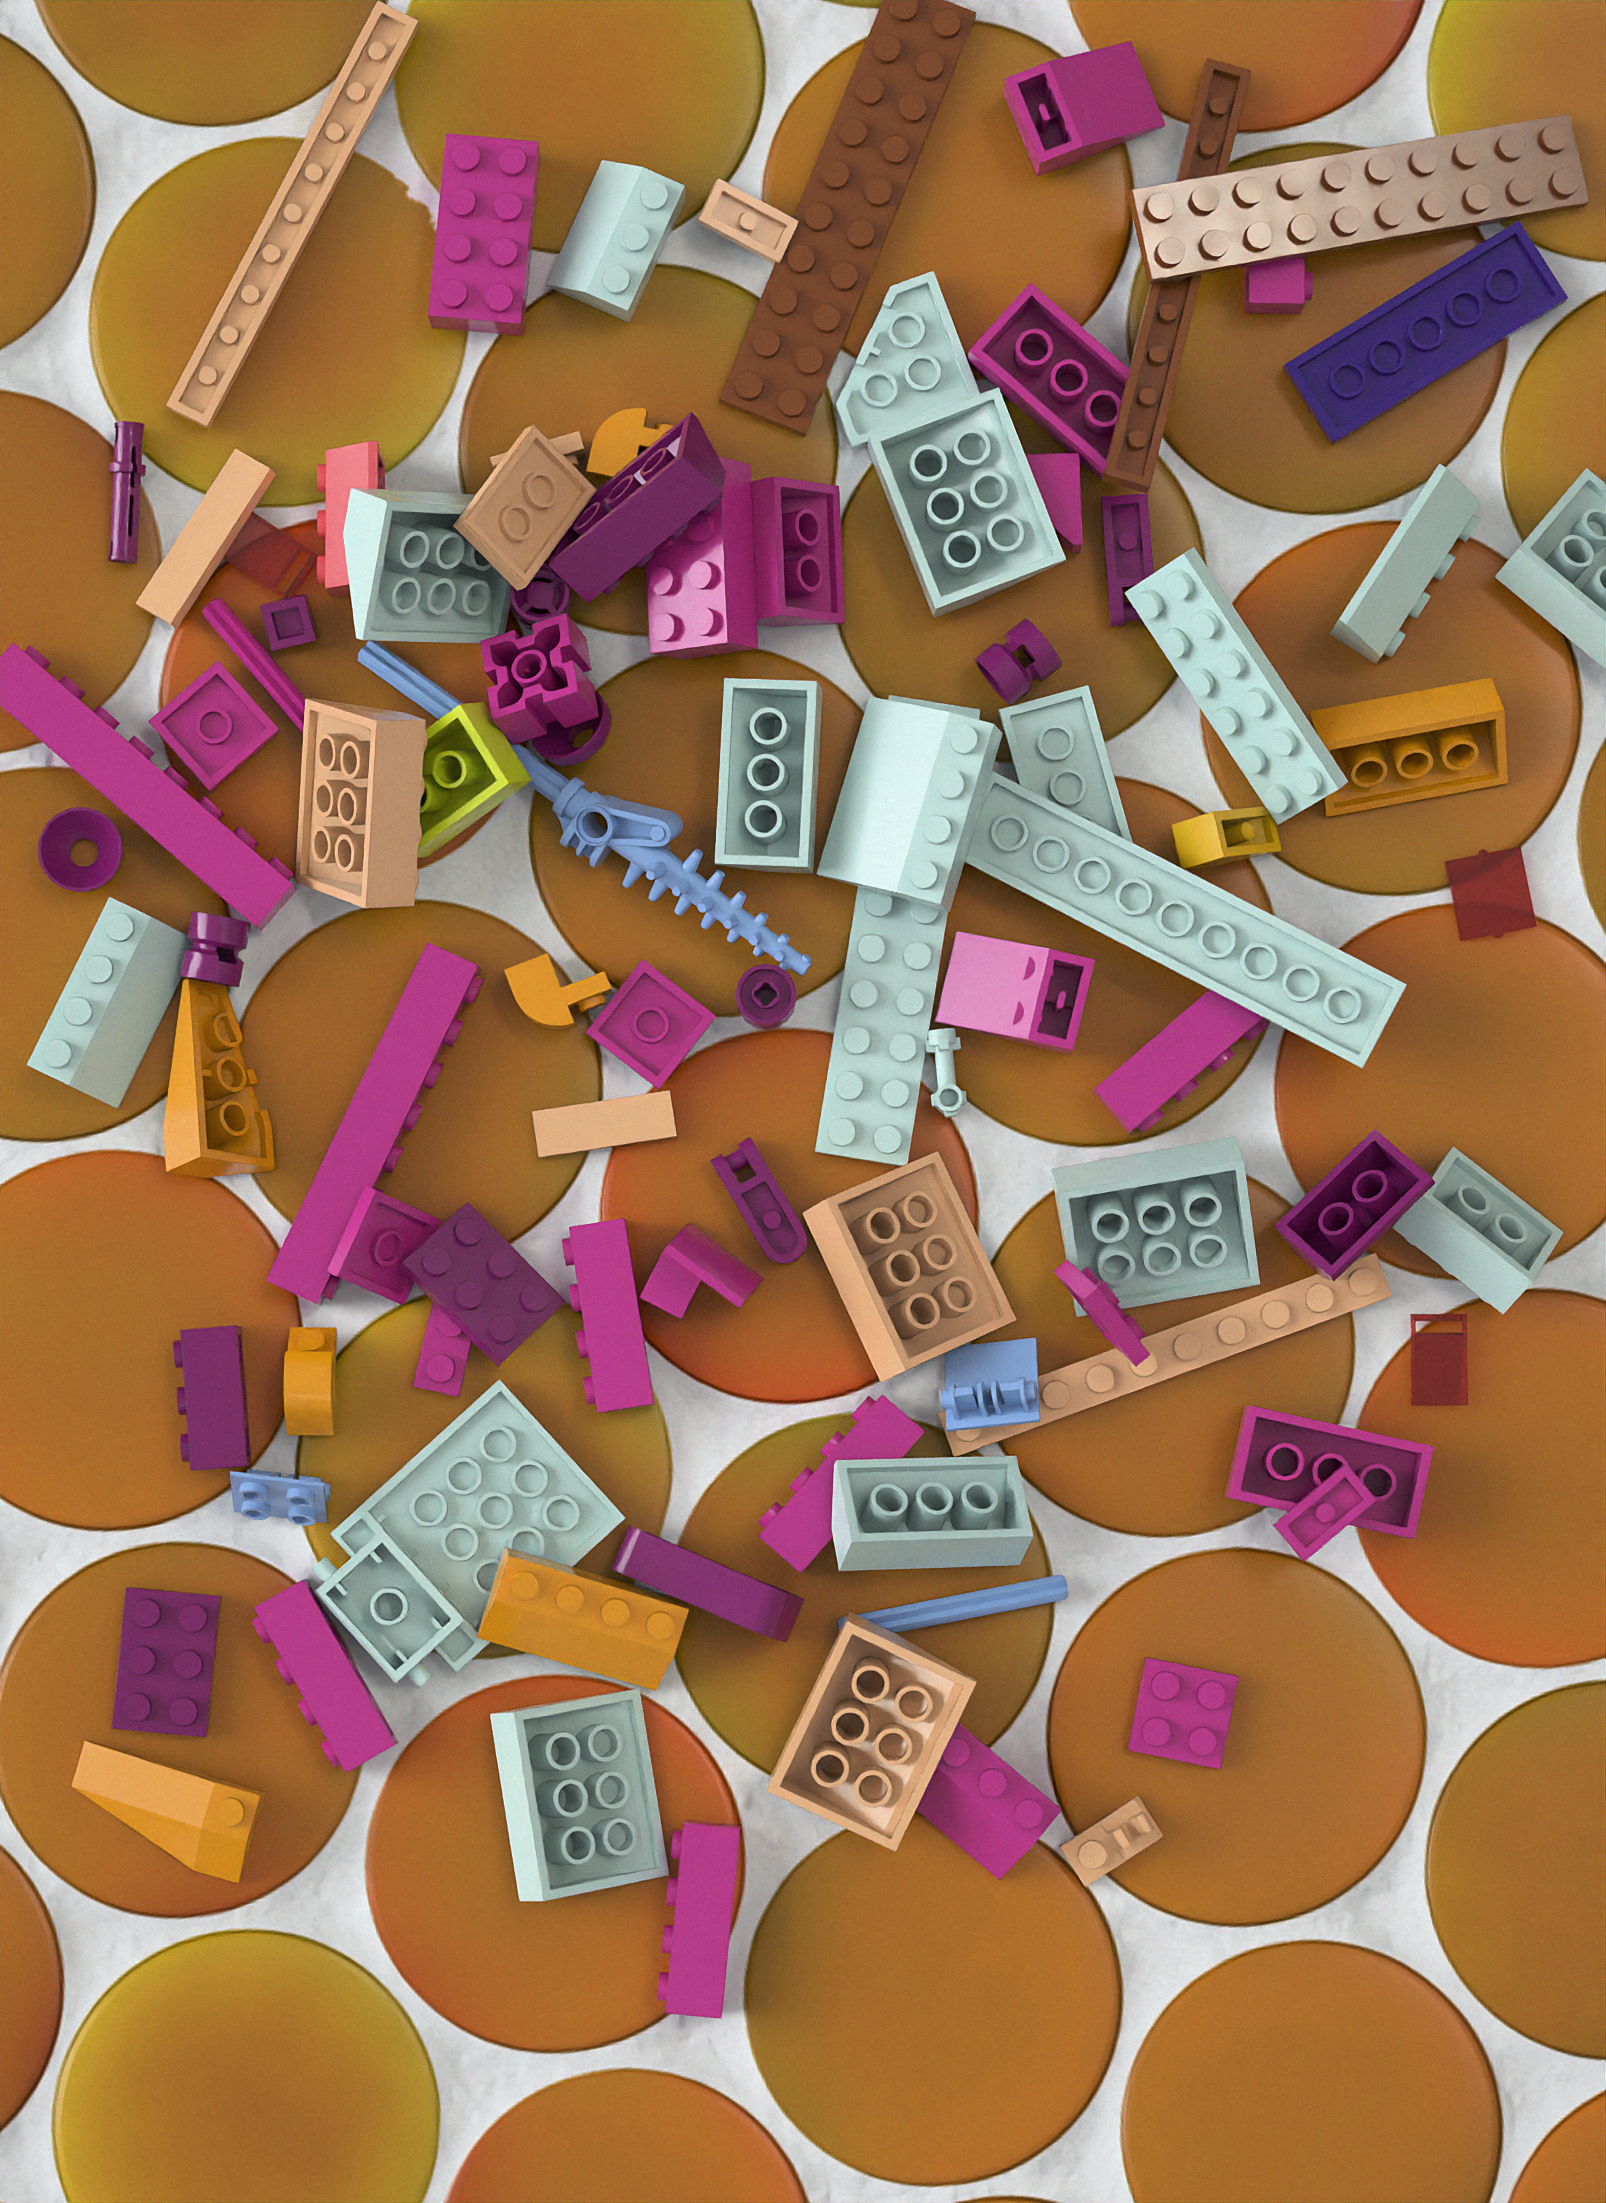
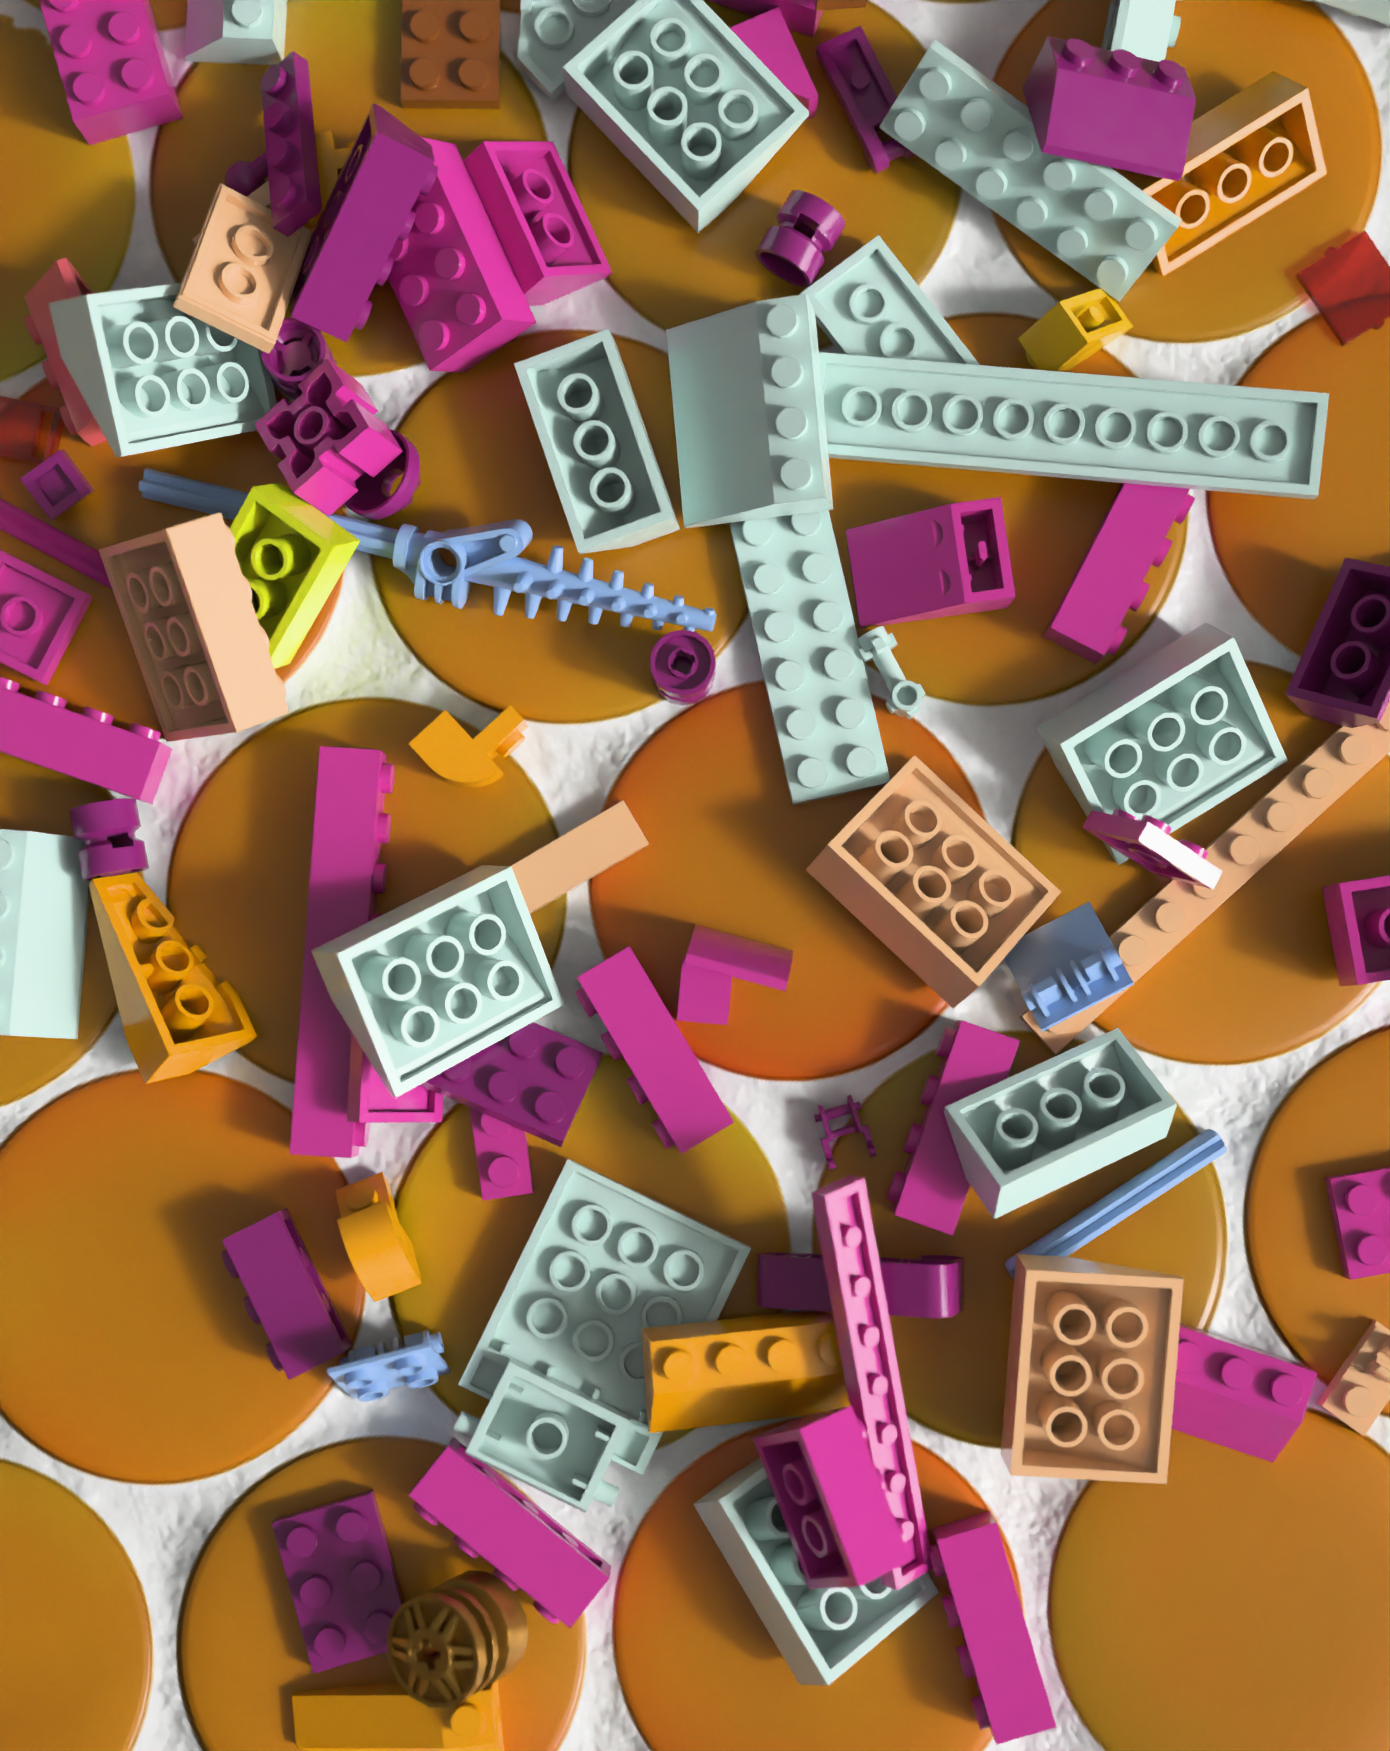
camera: 20 degrees left, 0 degrees up
dark pink plate [585,959,717,1091] -> none
magenta plate [710,1137,807,1264] -> none
none -> magenta plate [225,51,322,237]
none -> light aqua slope [312,865,564,1097]
none -> pearl gold wheel [387,1570,528,1709]
none -> dark pink brick [753,1406,911,1589]
none -> plate [811,1175,933,1591]
none -> magenta piece [814,1095,877,1170]
none -> magenta slope [1023,36,1196,182]

